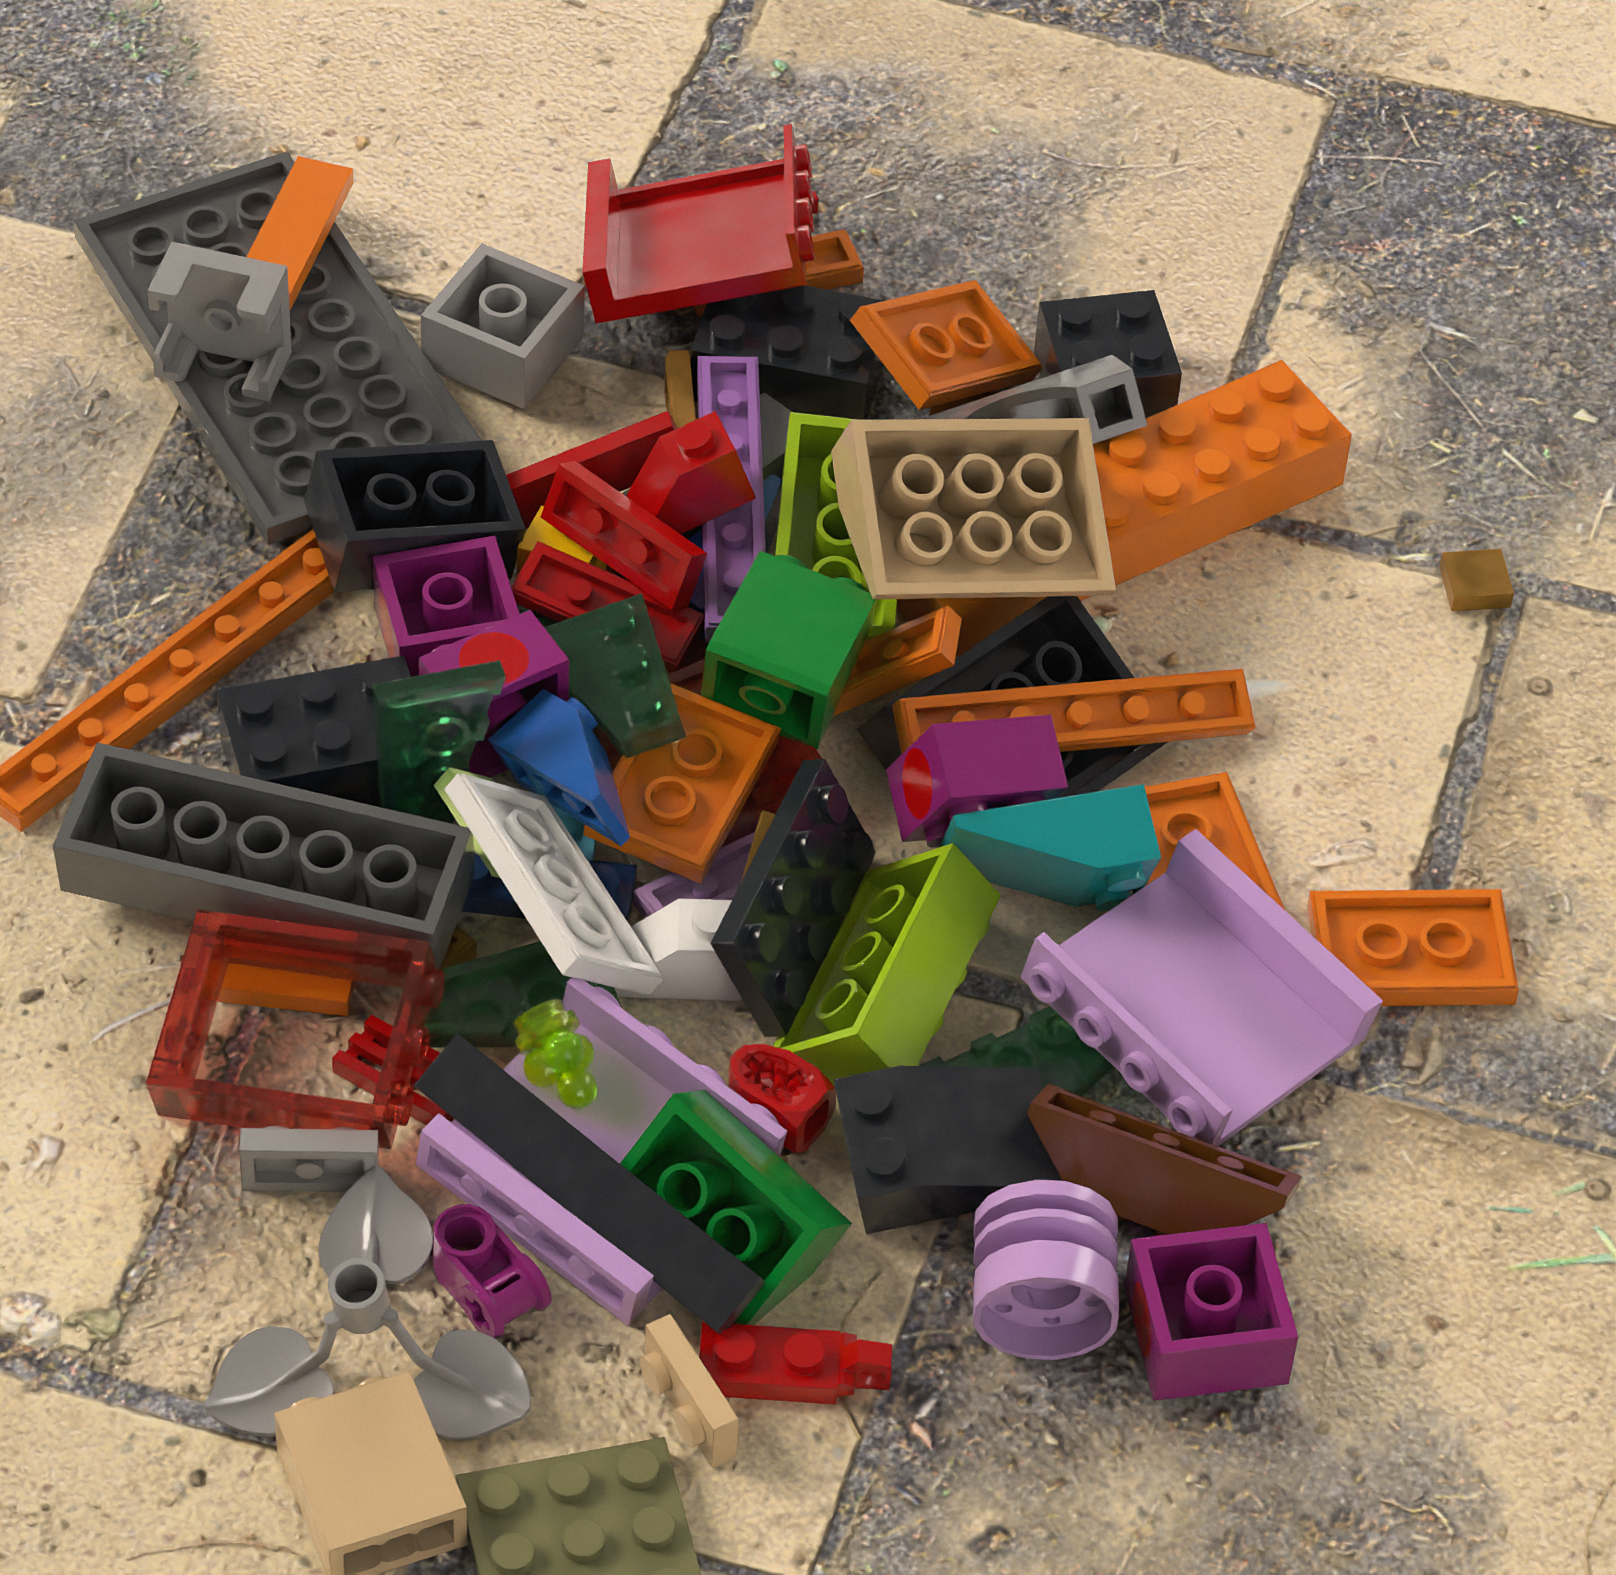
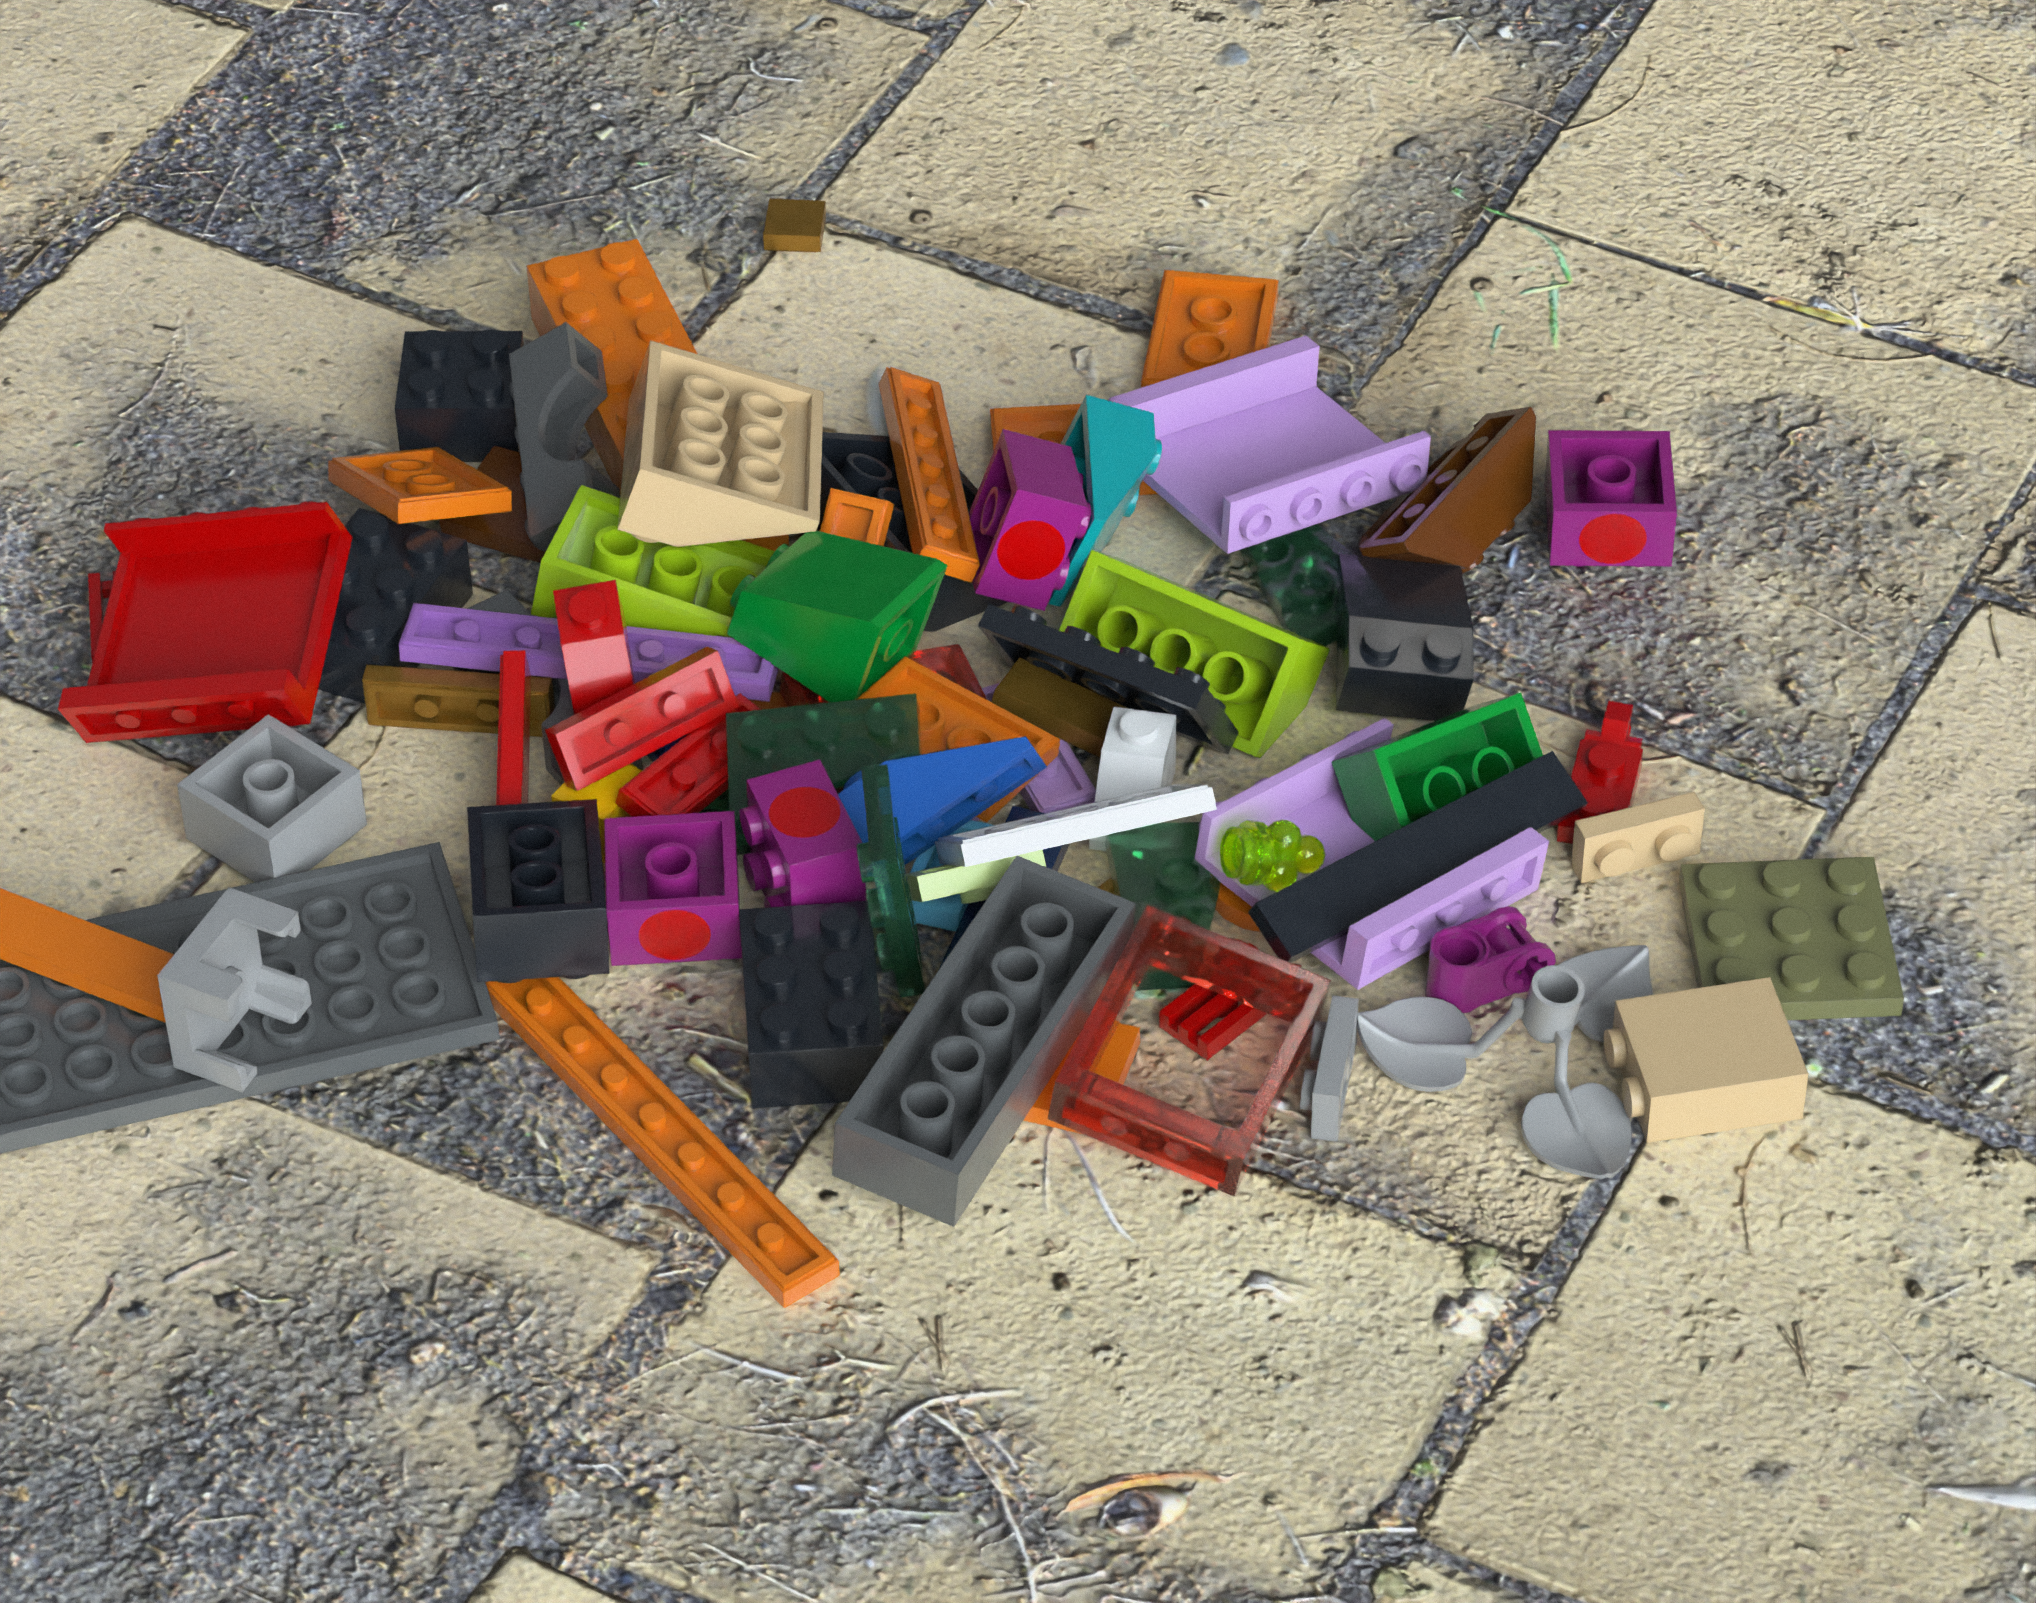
camera: 75 degrees left, 5 degrees down
red rock [728,1044,837,1153] -> none
lavender wheel [973,1180,1119,1360] -> none

